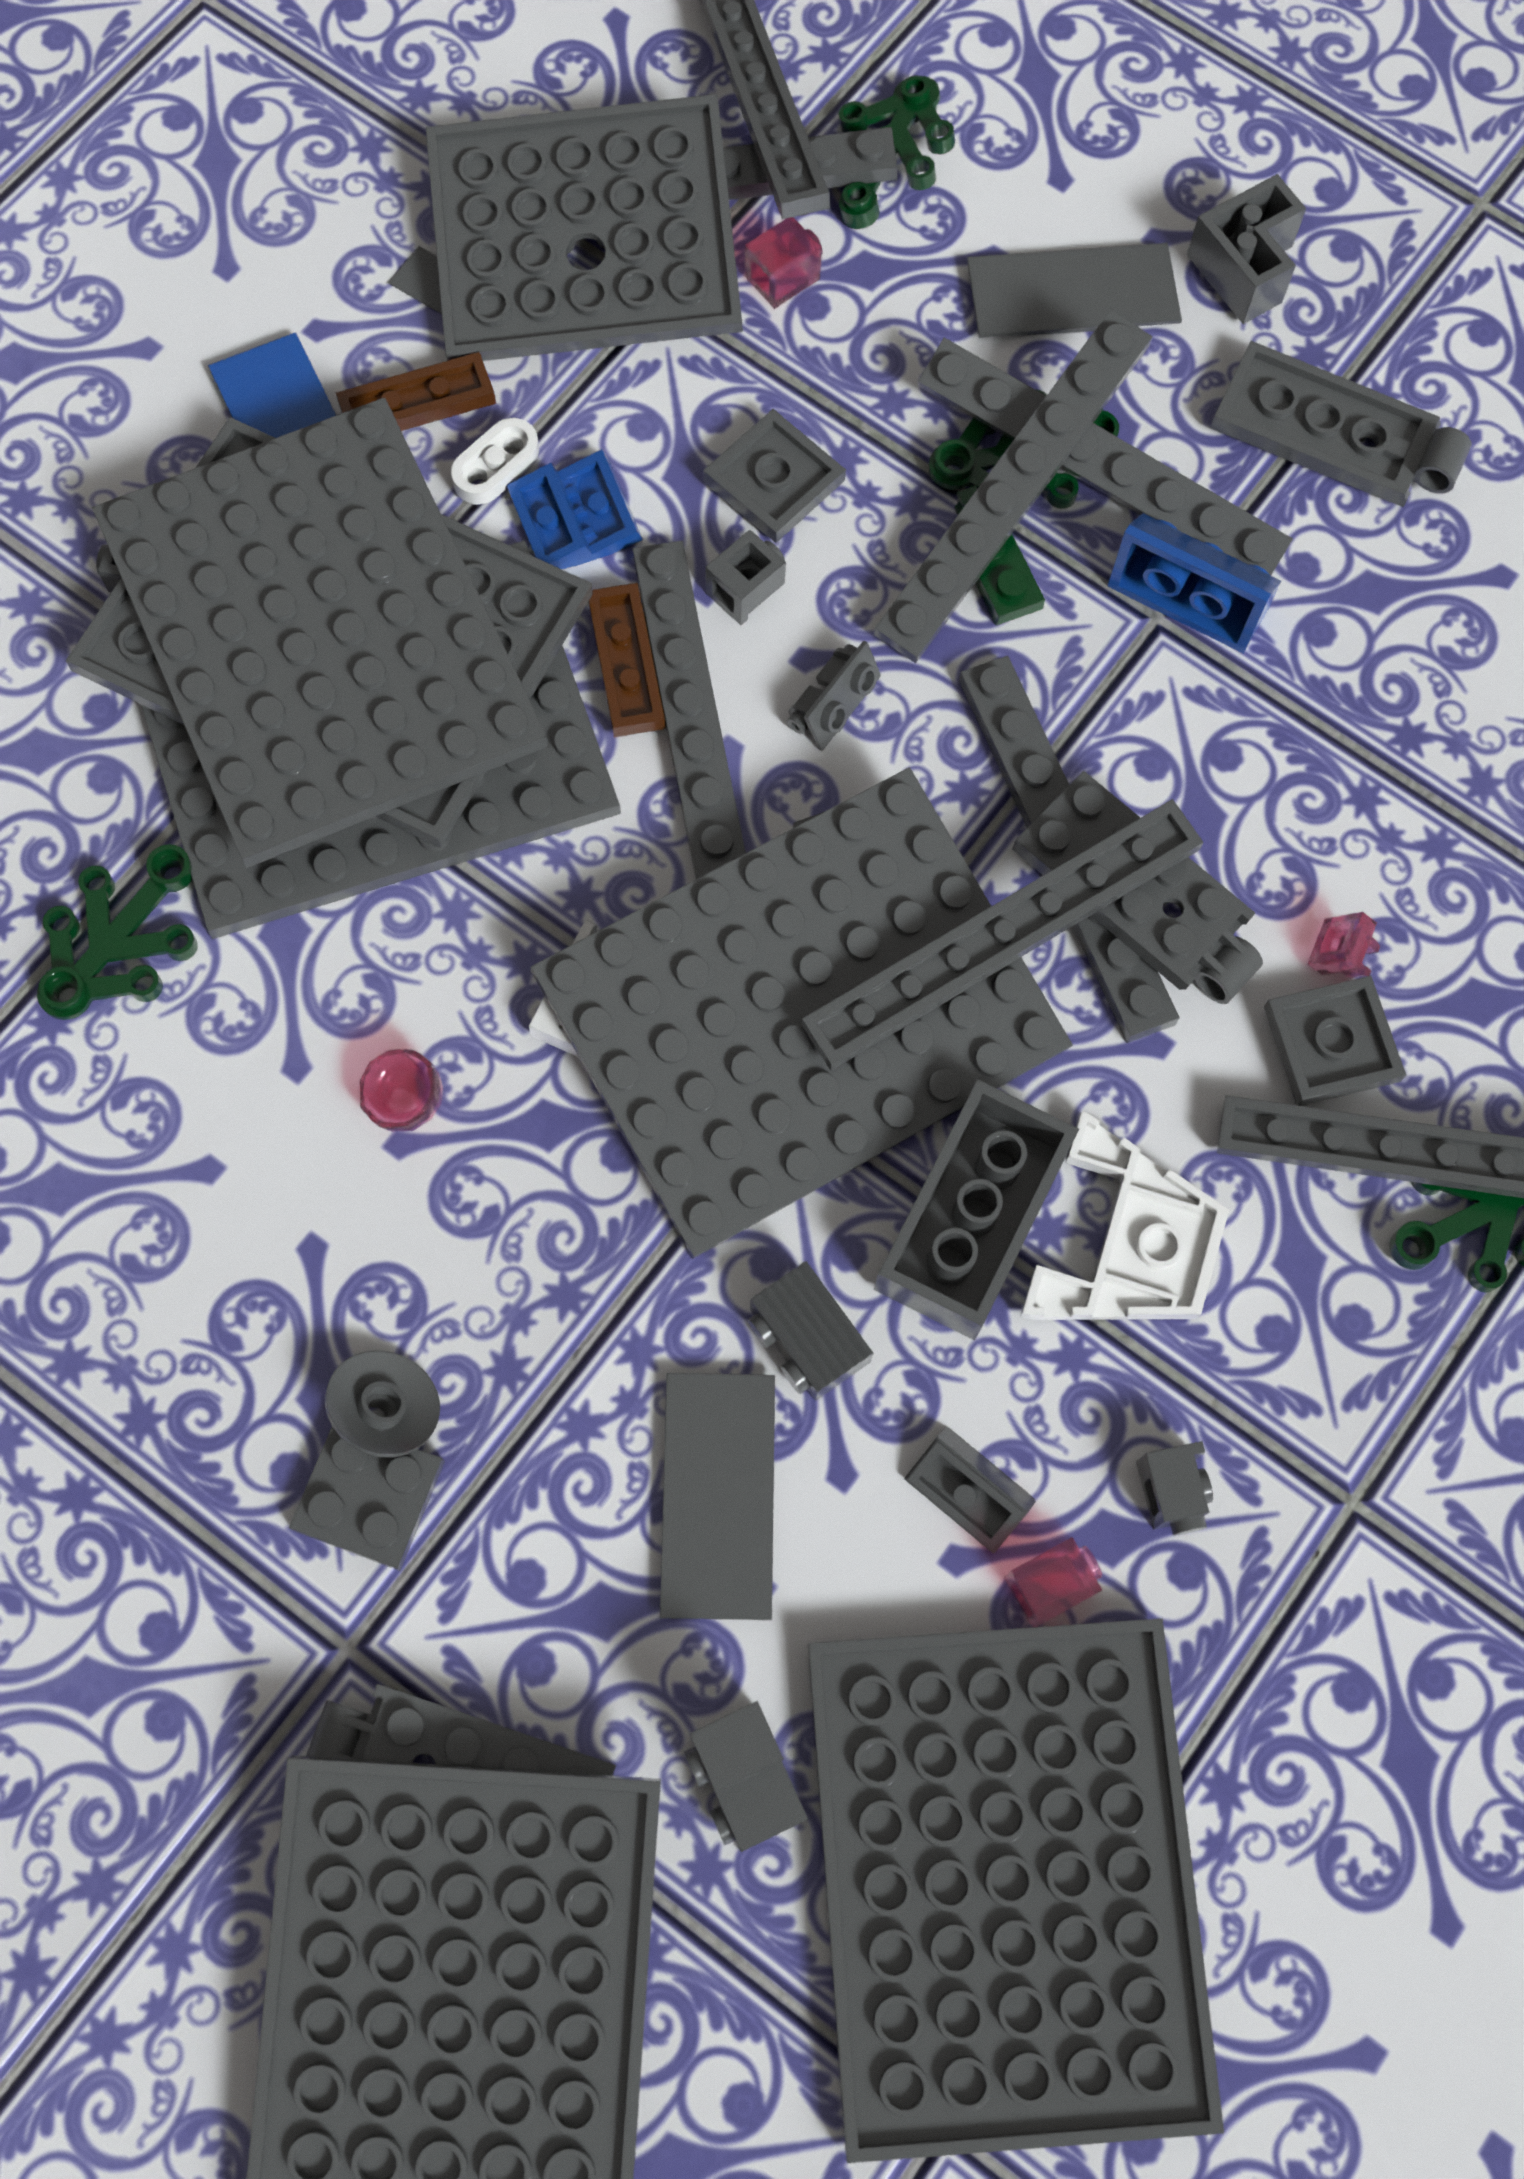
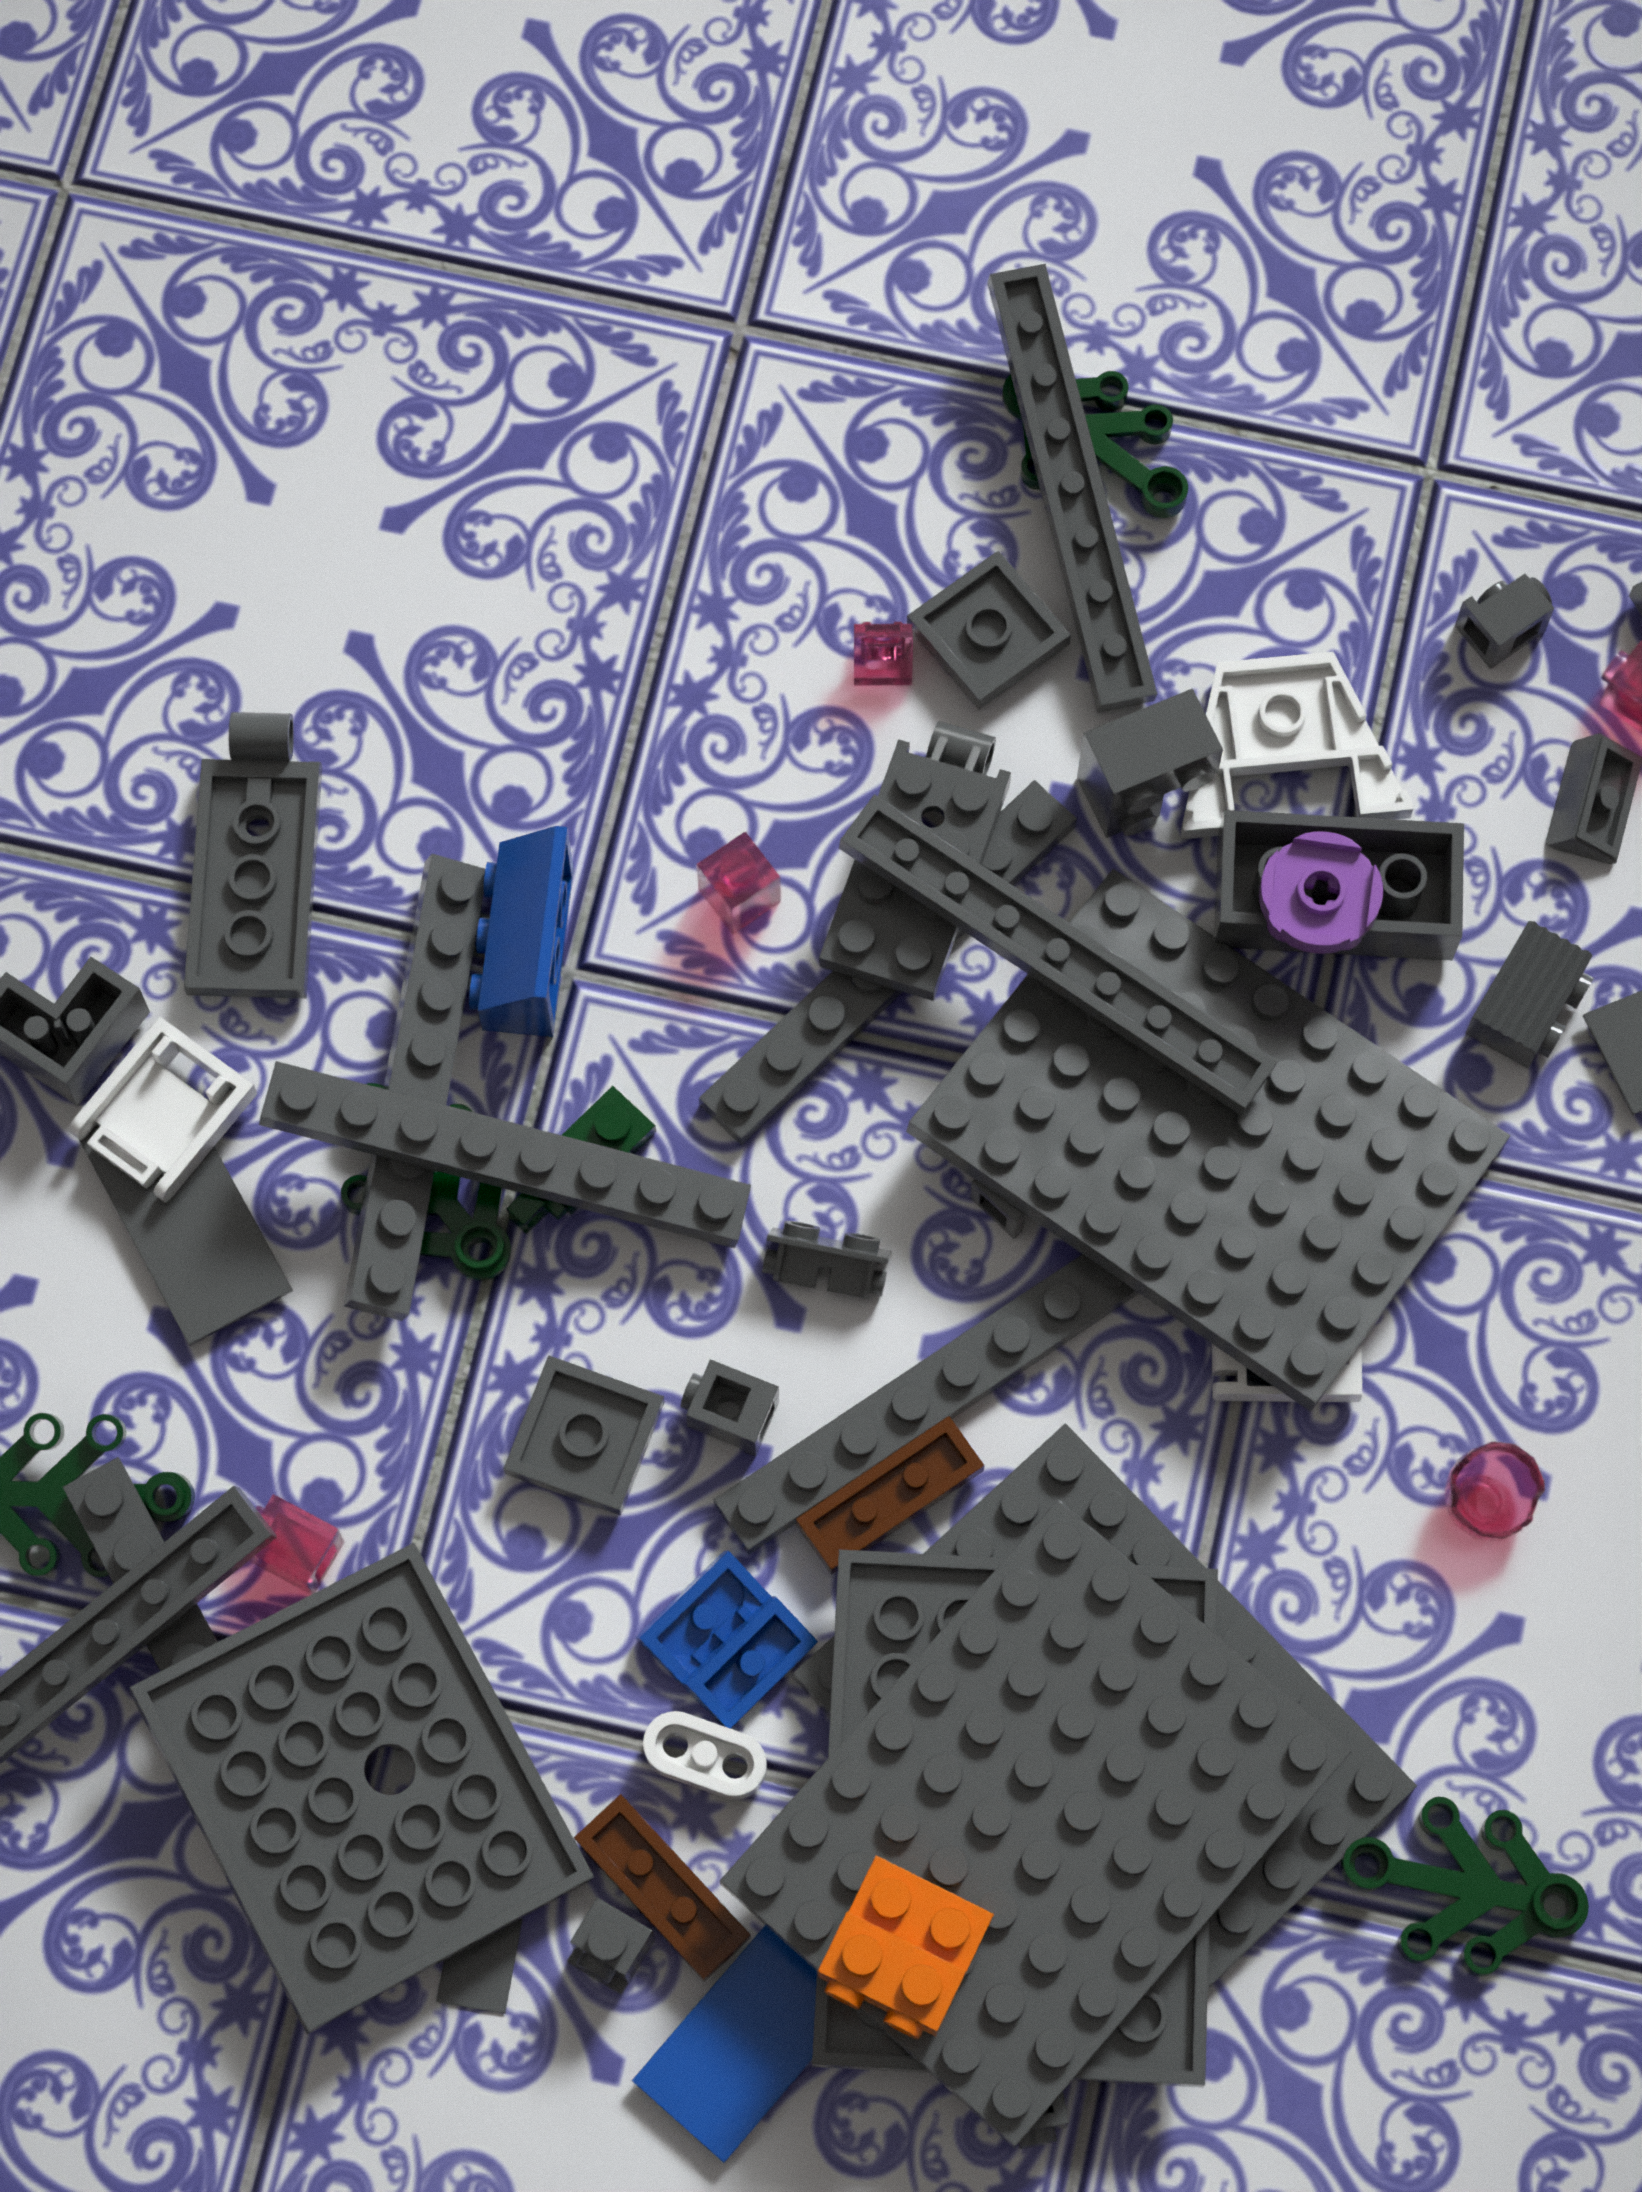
camera: 110 degrees left, 0 degrees up
none -> white container [69,1016,257,1202]
none -> dark grey brick [567,1897,655,1996]
none -> clear pink brick [696,832,781,934]
none -> orange plate [818,1855,994,2040]
none -> dark grey brick [1077,688,1223,838]
none -> medium lavender plate [1259,831,1383,954]

